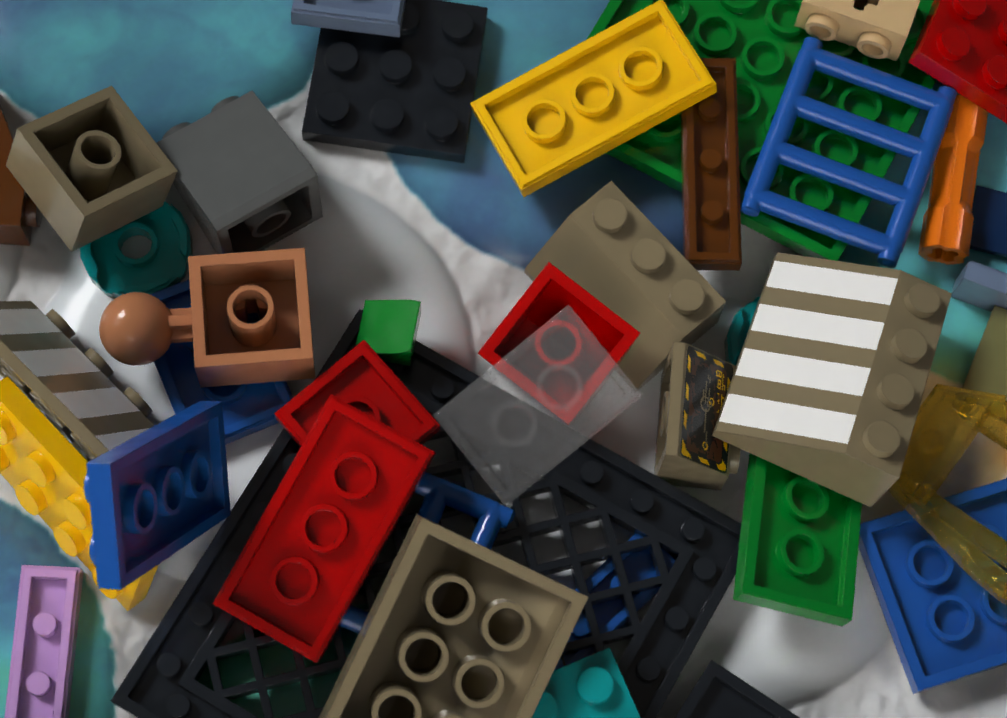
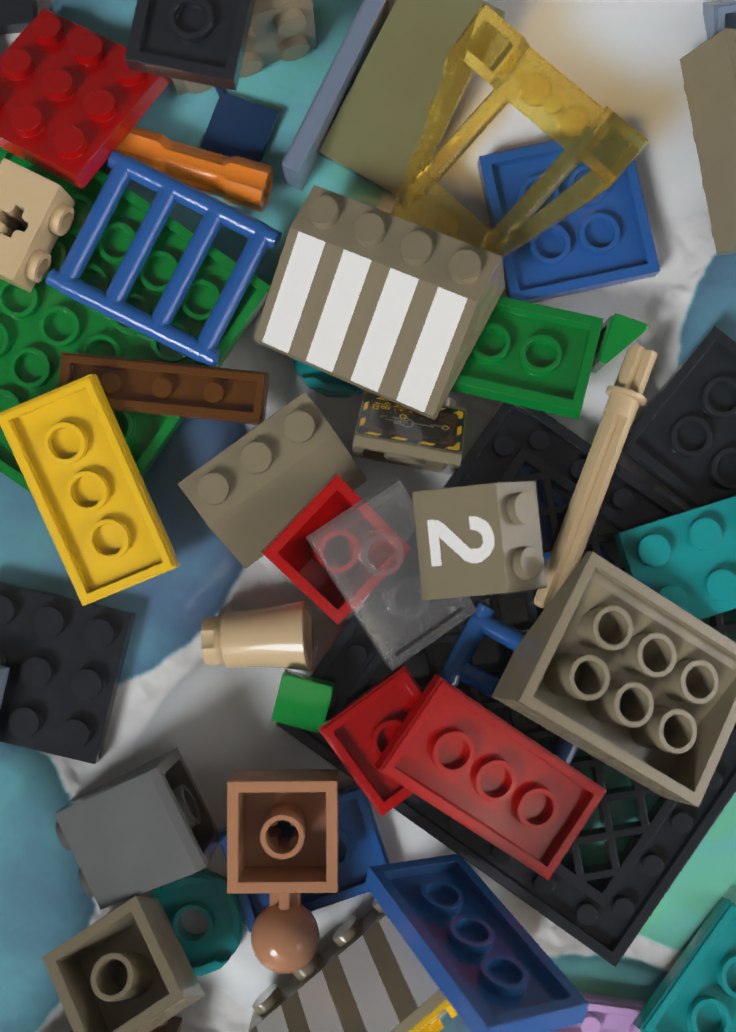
camera: 80 degrees left, 15 degrees up
none -> tan plant [201,599,314,671]
none -> dark tan slope [412,481,547,600]
none -> tan axle [534,344,658,609]
none -> green slope [591,313,650,373]

